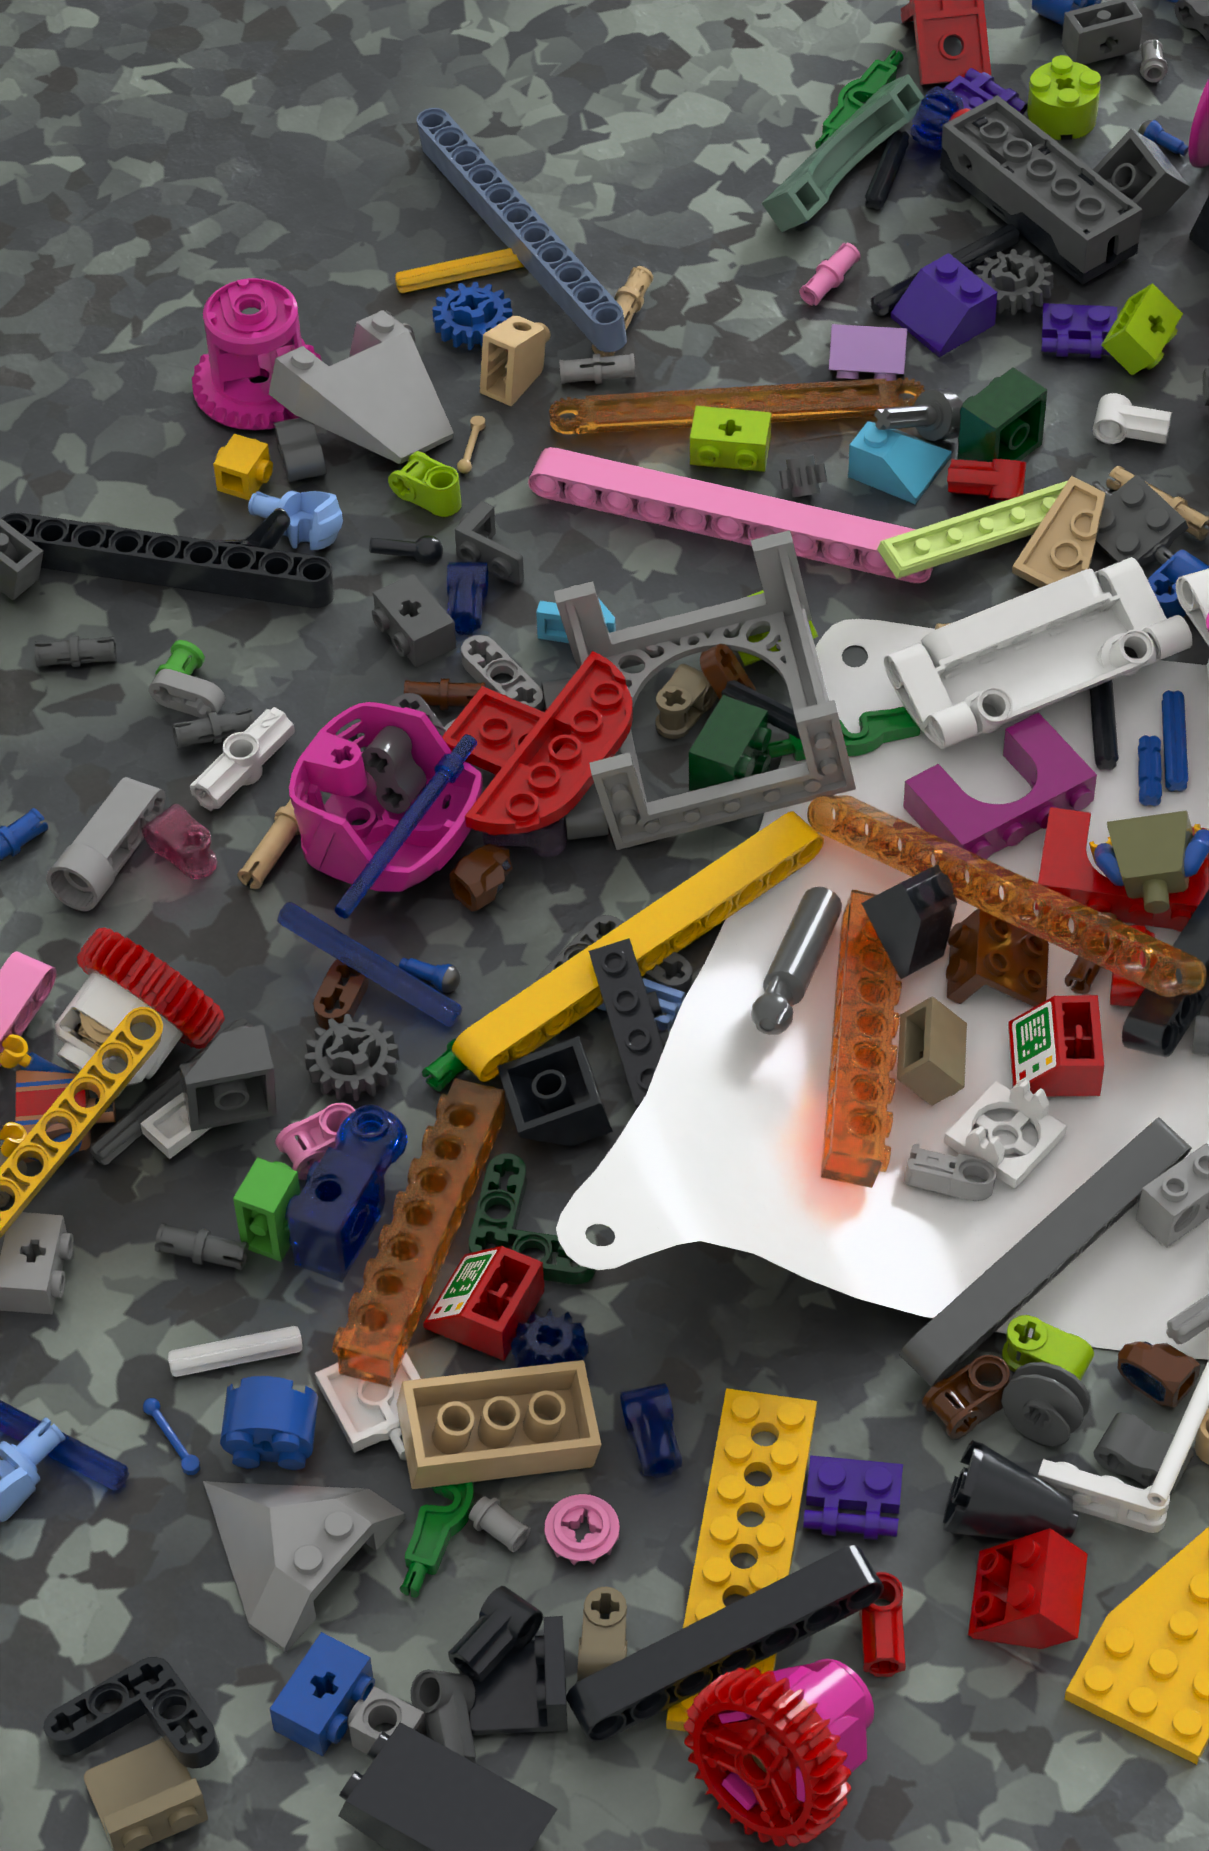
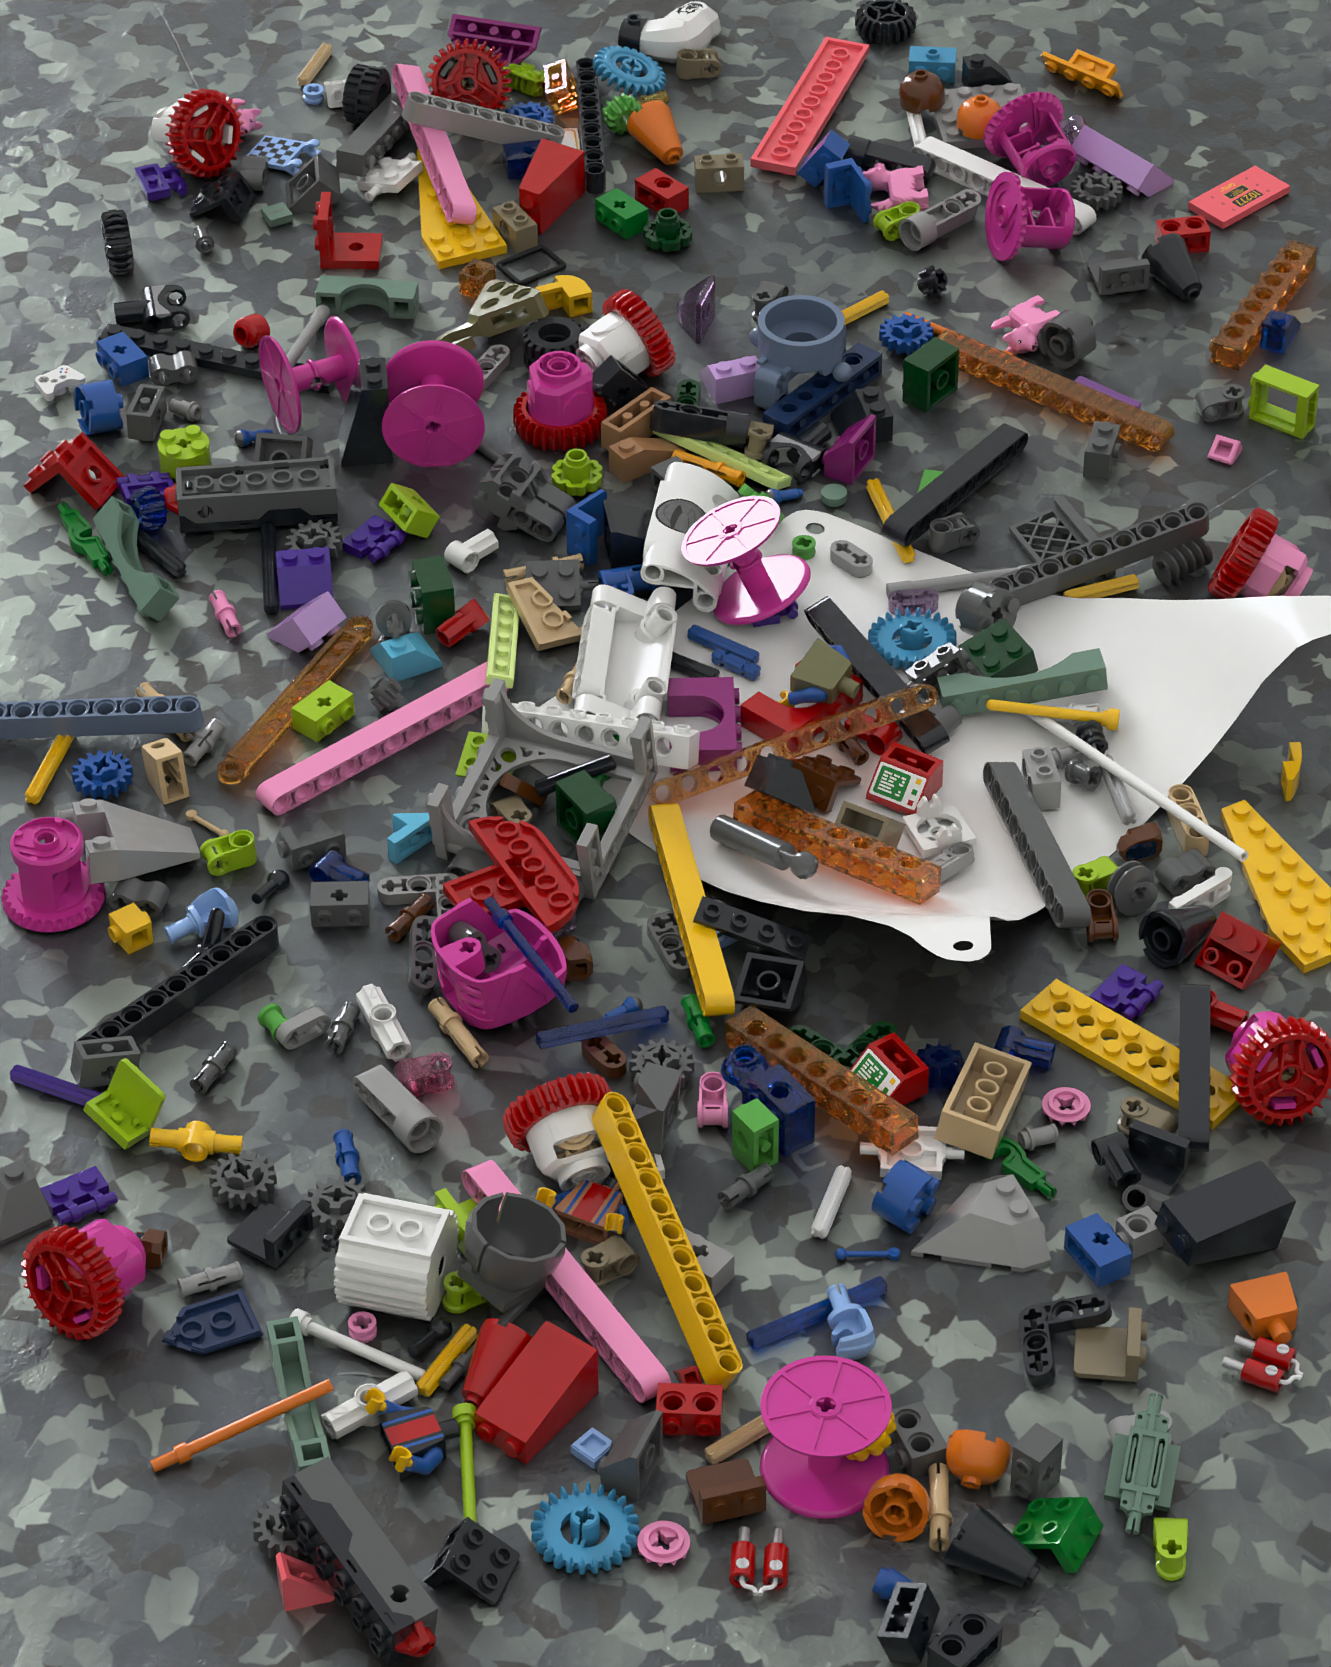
camera: 60 degrees left, 10 degrees down
none -> white brick [482,700,700,770]

